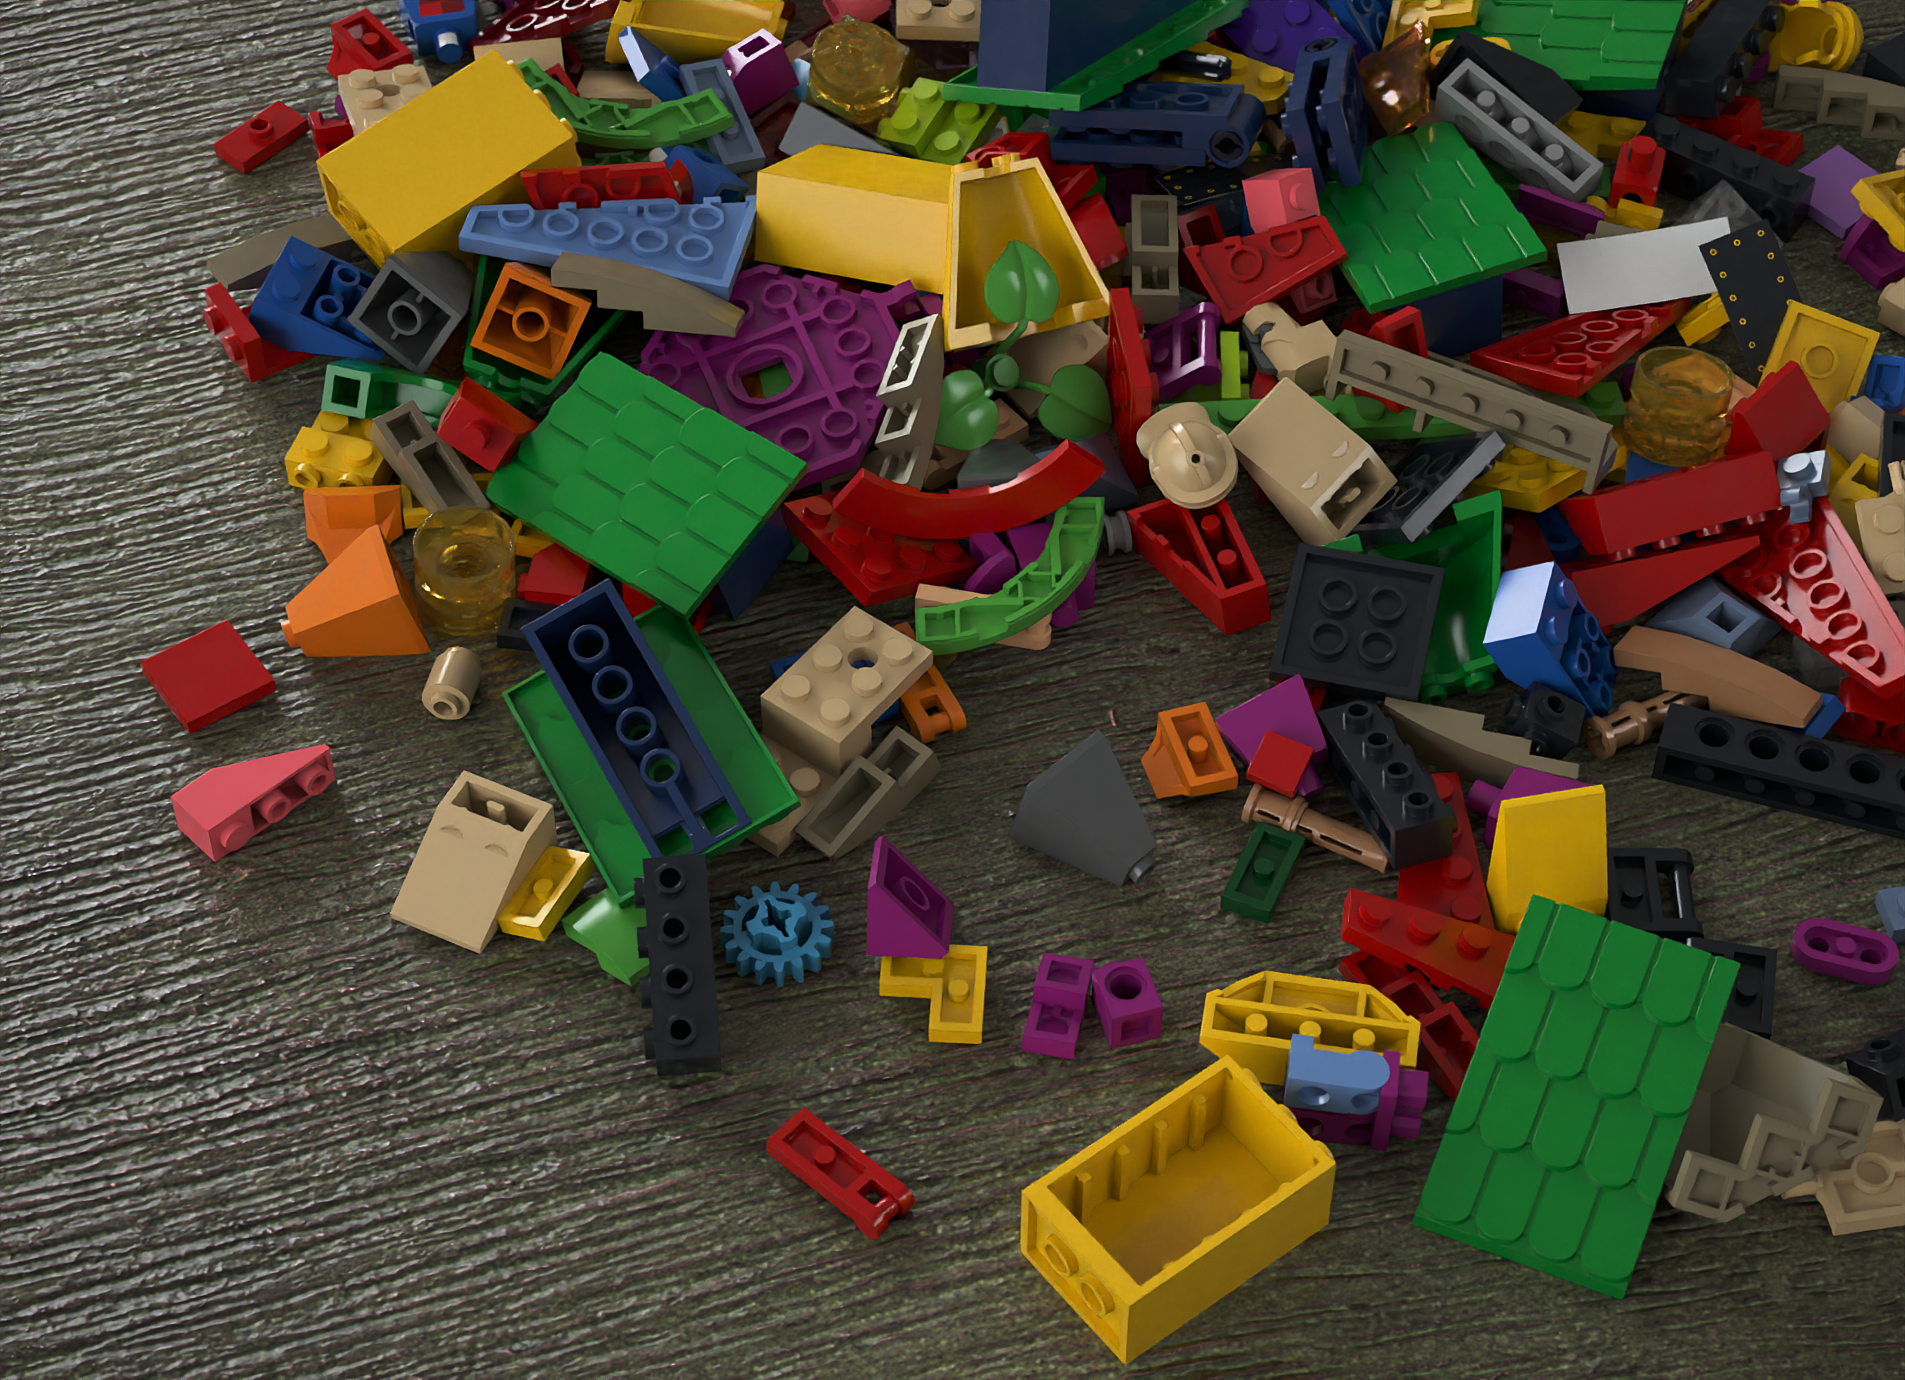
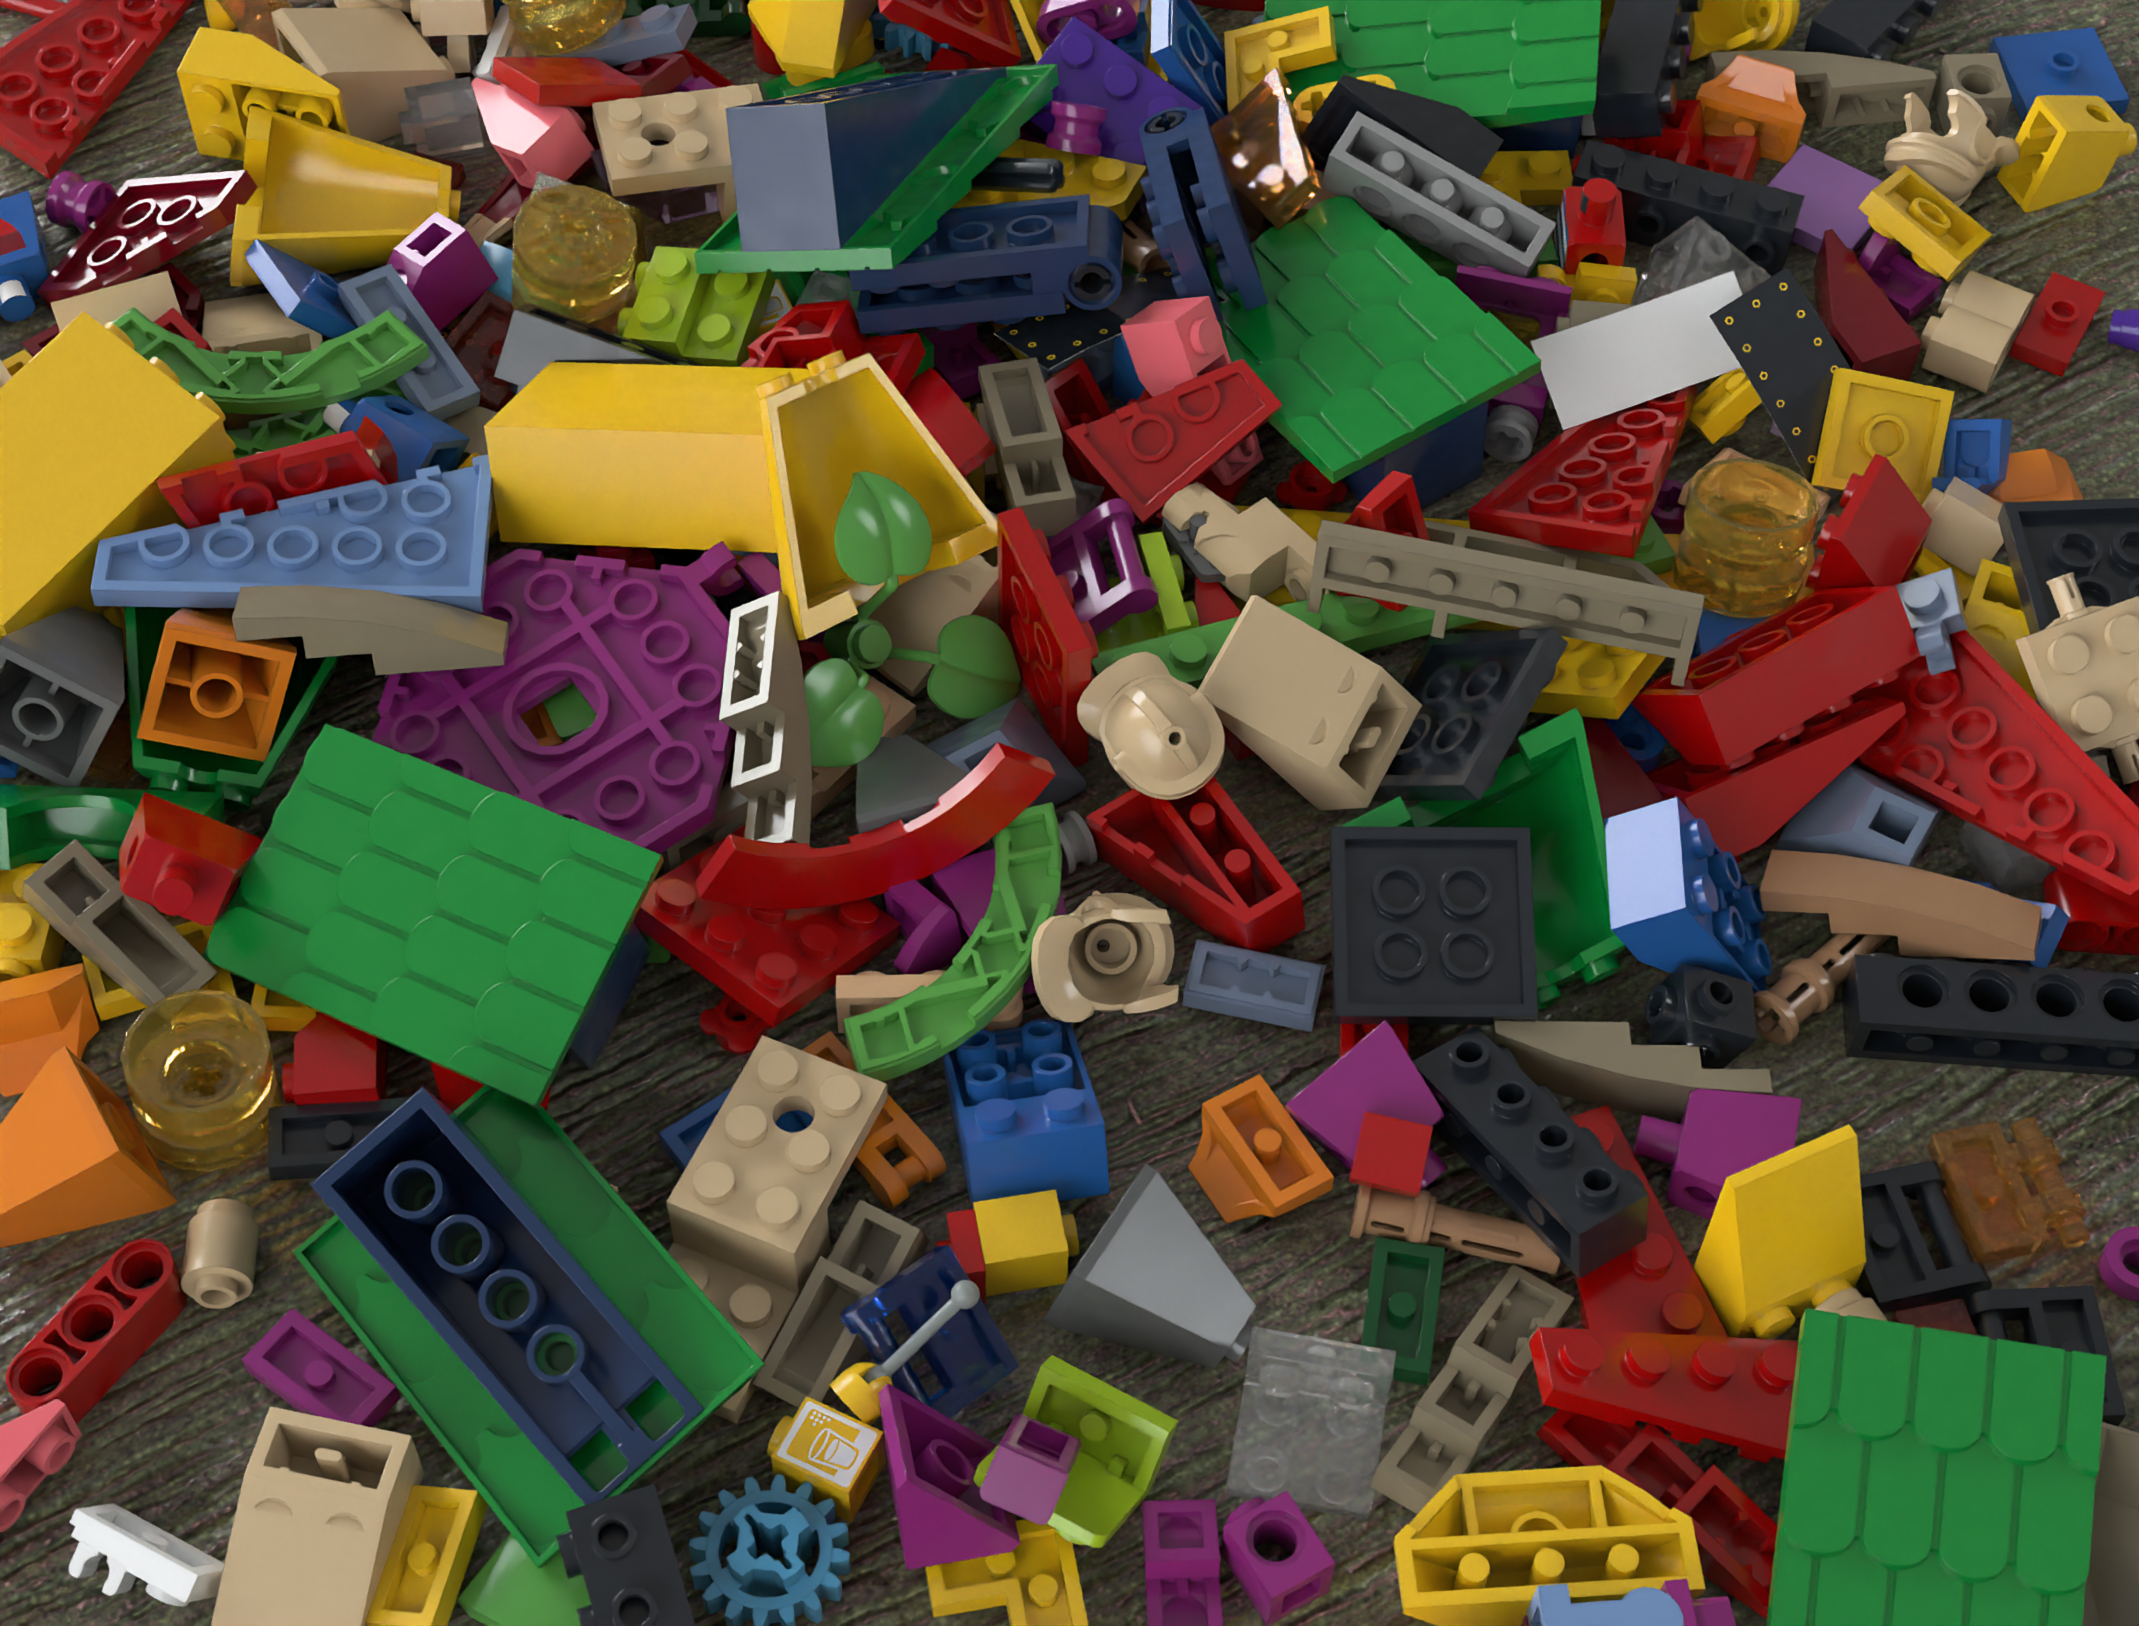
camera: 15 degrees left, 5 degrees up
none -> red beam [5,1239,188,1424]
none -> white plate [69,1503,224,1607]
none -> magenta plate [242,1308,401,1428]
none -> red plate [699,992,775,1055]
none -> yellow brick [767,1396,886,1523]
none -> hinge [830,1280,980,1426]
none -> clear blue plate [840,1245,1019,1418]
none -> red plate [935,1209,986,1305]
none -> blue slope [941,1019,1110,1209]
none -> yellow brick [973,1189,1079,1296]
none -> lime bracket [973,1355,1179,1548]
none -> magenta slope [980,1413,1083,1525]
none -> tan helmet [1031,890,1179,1022]
none -> magenta wheel [1045,100,1107,155]
none -> sand blue plate [1182,939,1326,1032]
none -> clear bracket [1226,1326,1396,1519]
none -> dark tan slope [1370,1264,1575,1514]
none -> light grey bush [1484,405,1538,462]
none -> orange slope [1696,54,1806,164]
none -> dark red slope [1814,229,1922,382]
none -> clear orange plate [1927,1117,2090,1264]

